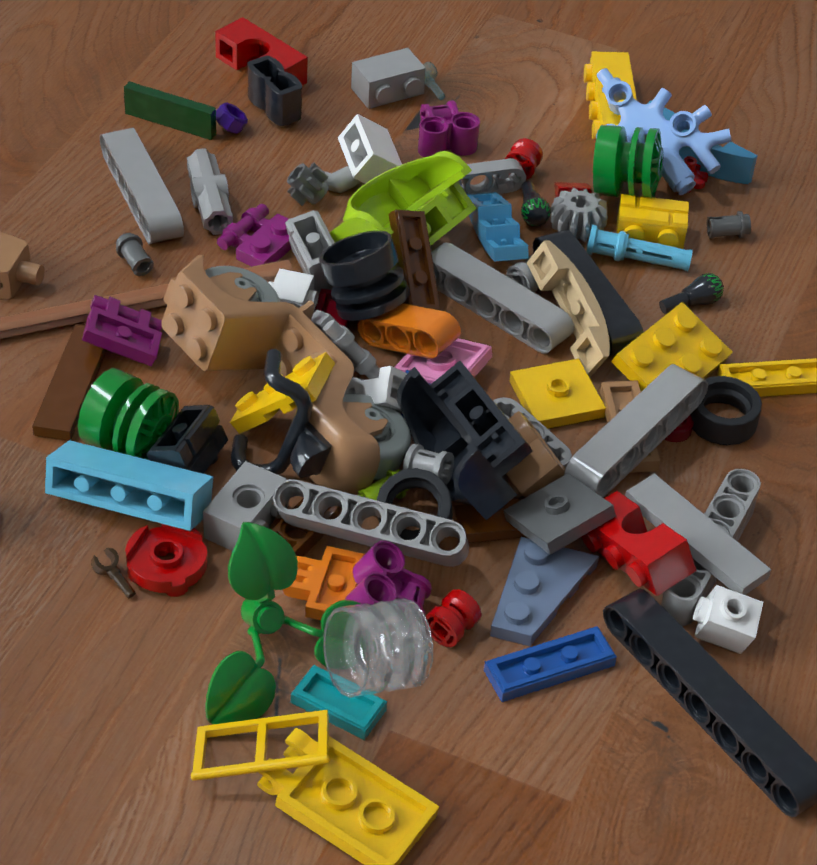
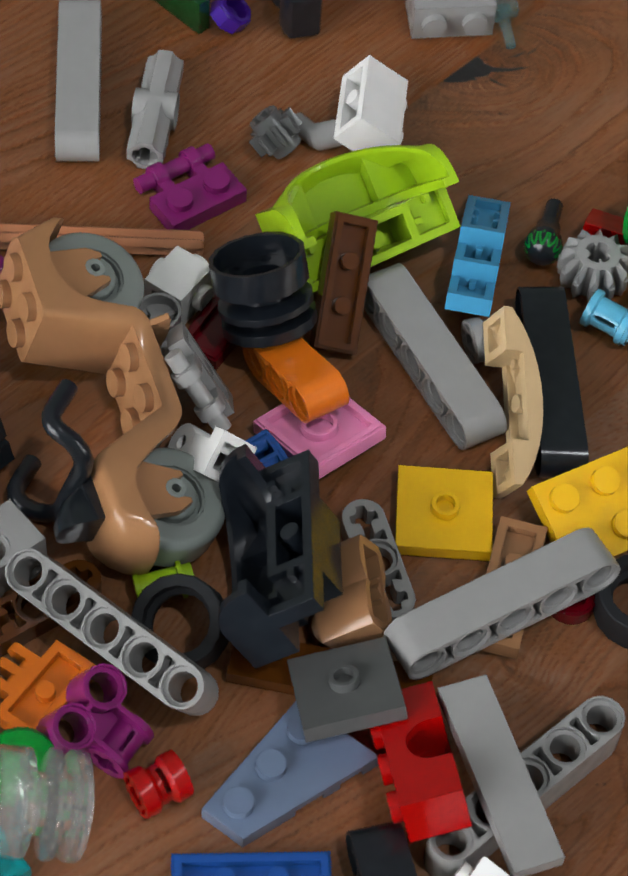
camera: 20 degrees right, 10 degrees up
dark grey pin [116,233,154,276] -> none
yellow wing [230,352,335,434] -> none
light grey brick [285,210,334,294] -> none
light grey bush [403,444,454,484] -> none
magenta piece [418,100,480,157] -> none
light grey beam [458,159,526,194] -> none
red wheel [505,138,543,180] -> none

